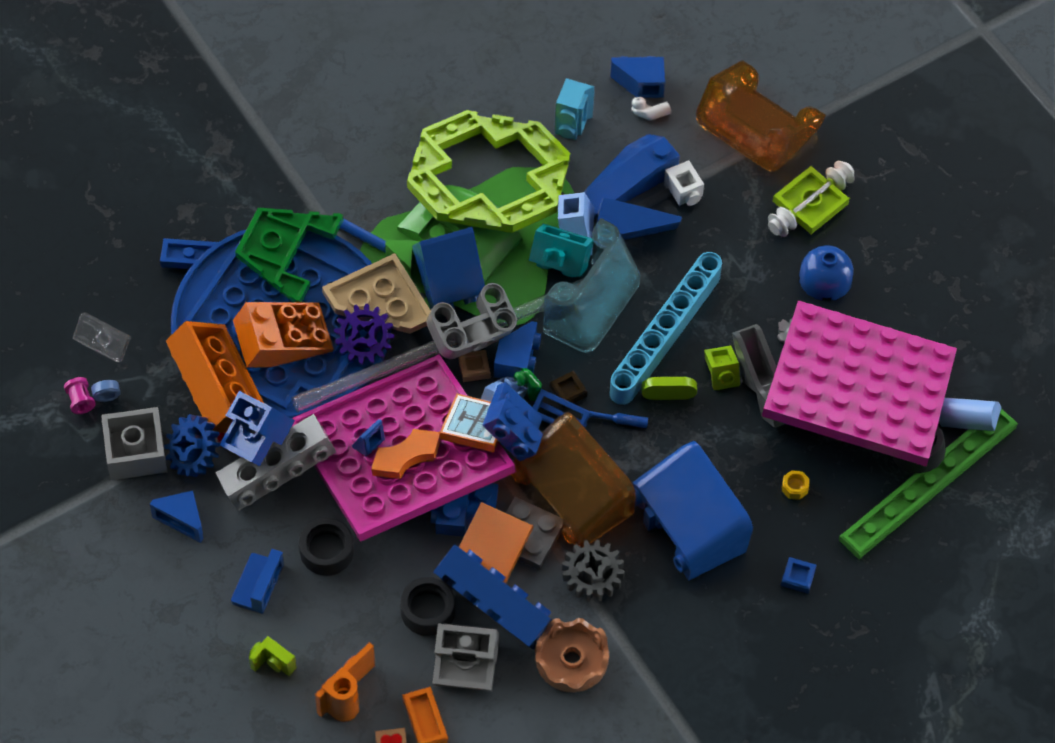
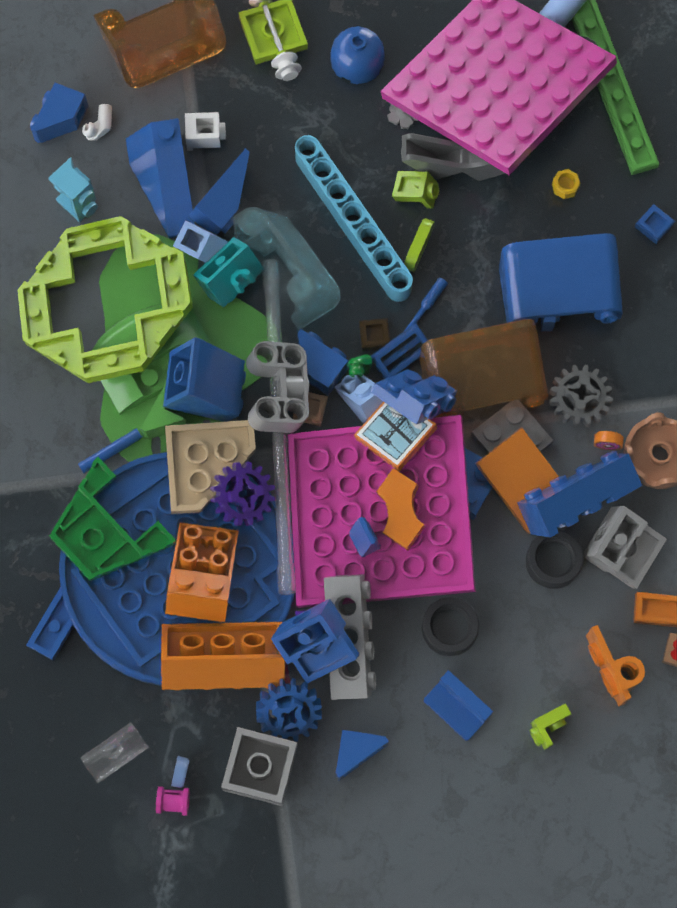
camera: 65 degrees left, 15 degrees up
none -> orange tile [594,431,624,450]

